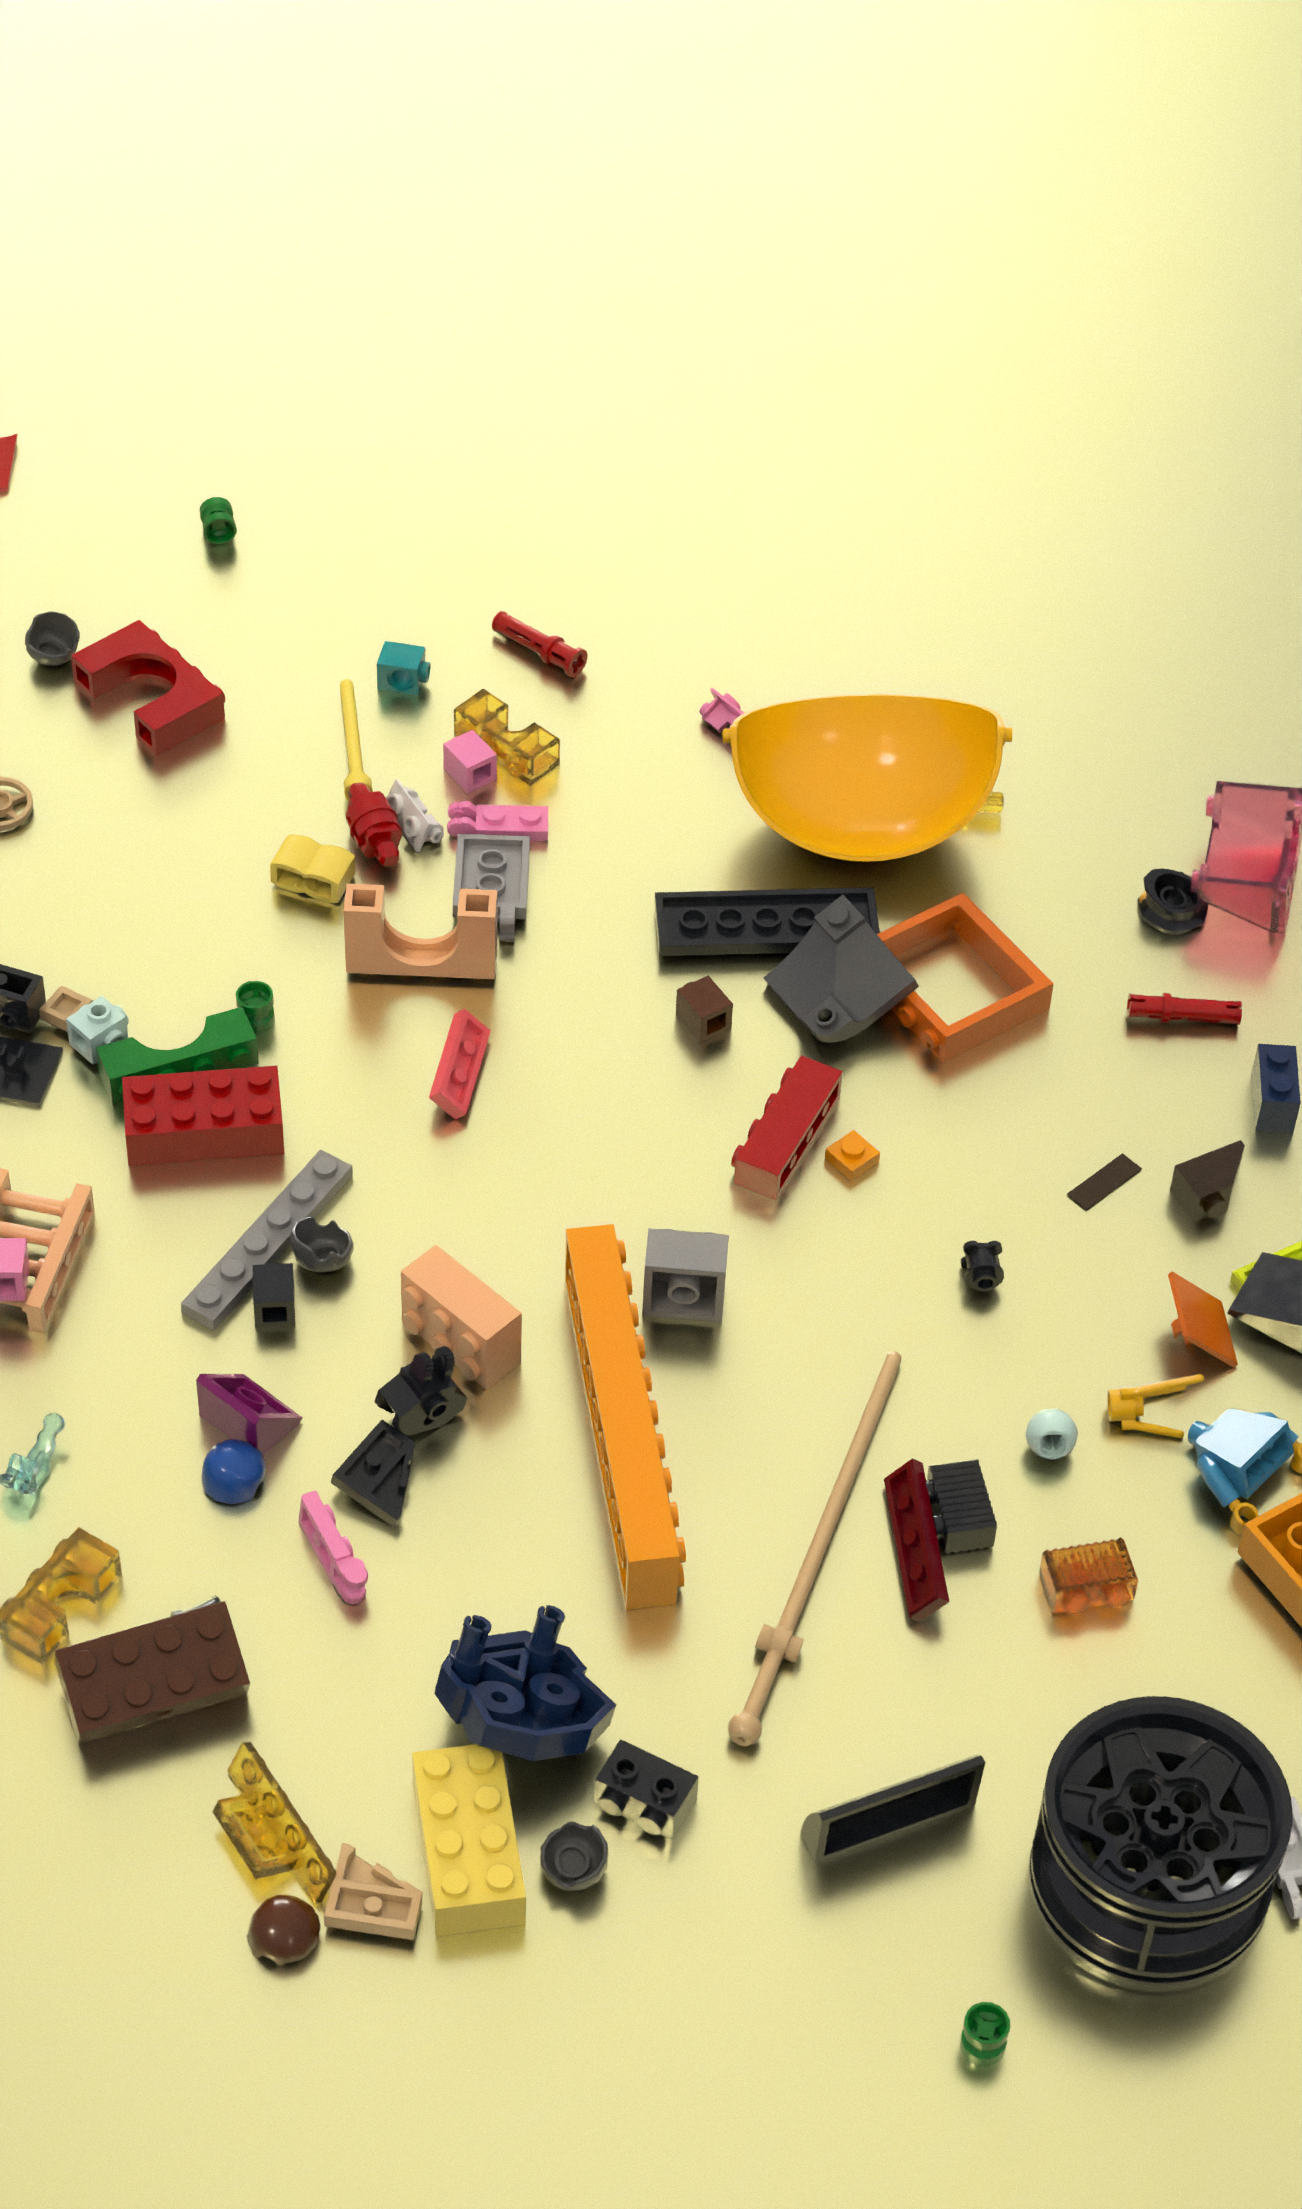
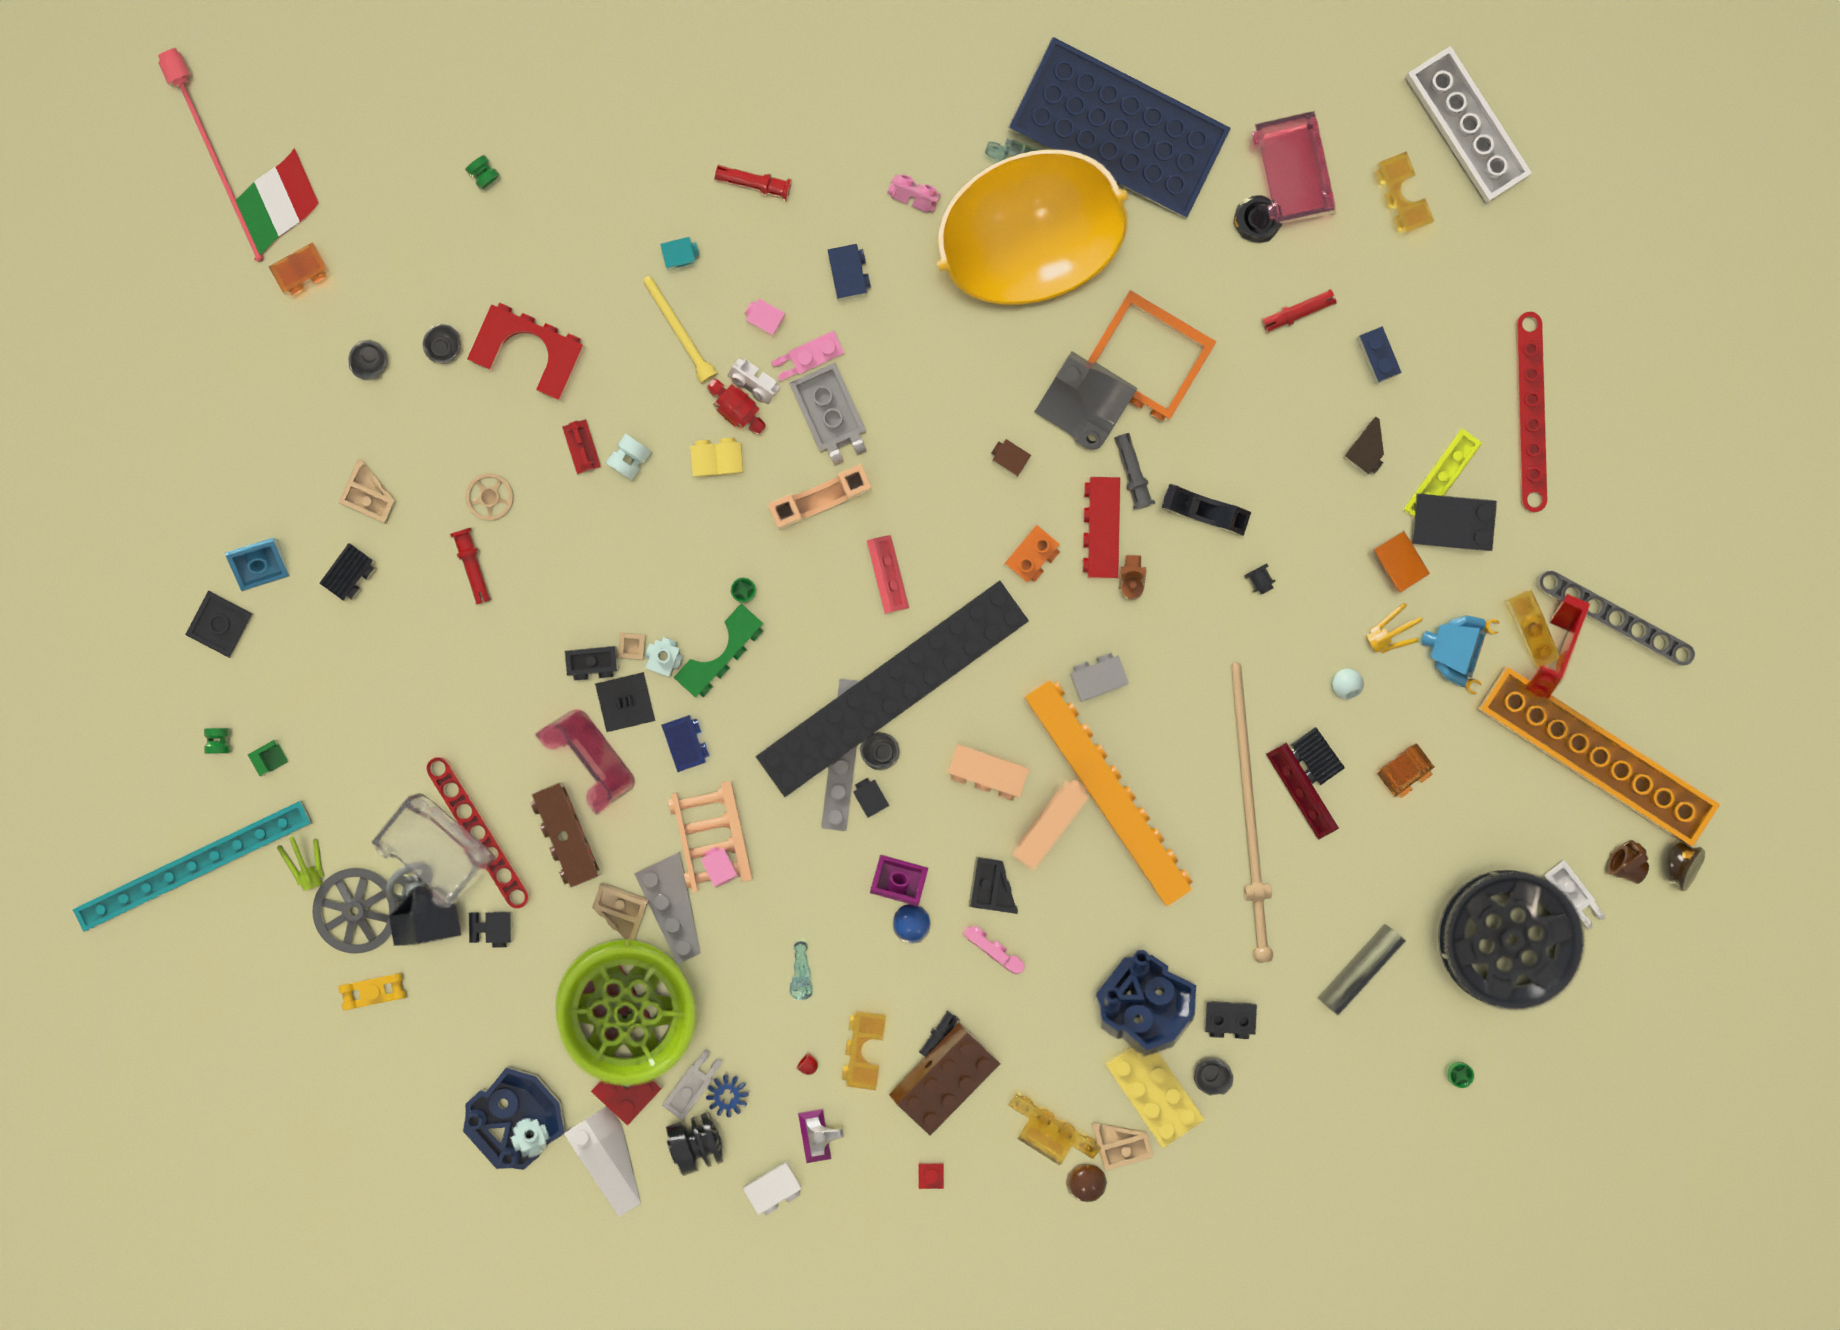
camera: 20 degrees left, 40 degrees up
red brick [122,1065,285,1166] -> none
black hinge [374,1346,467,1436] -> none
clear yellow arch [454,688,560,786] -> none
black plate [654,887,880,956] -> none
light orange plate [825,1130,880,1181] -> none
dark brown sticker [1067,1153,1142,1210] -> none
none -> red hinge [562,419,601,474]
none -> light aqua wheel [605,434,652,481]
none -> clear blue brick [661,715,710,772]
none -> black plate [755,580,1029,797]
none -> dark blue brick [827,244,871,301]
none -> red plate [918,1163,944,1189]
none -> orange brick [1004,525,1060,583]
none -> dark blue plate [1008,37,1231,218]
none -> light nougat window [1011,780,1089,870]
none -> dark grey pin [1114,433,1155,510]
none -> dark orange hips [1119,555,1146,600]
none -> black arch [1162,484,1251,536]

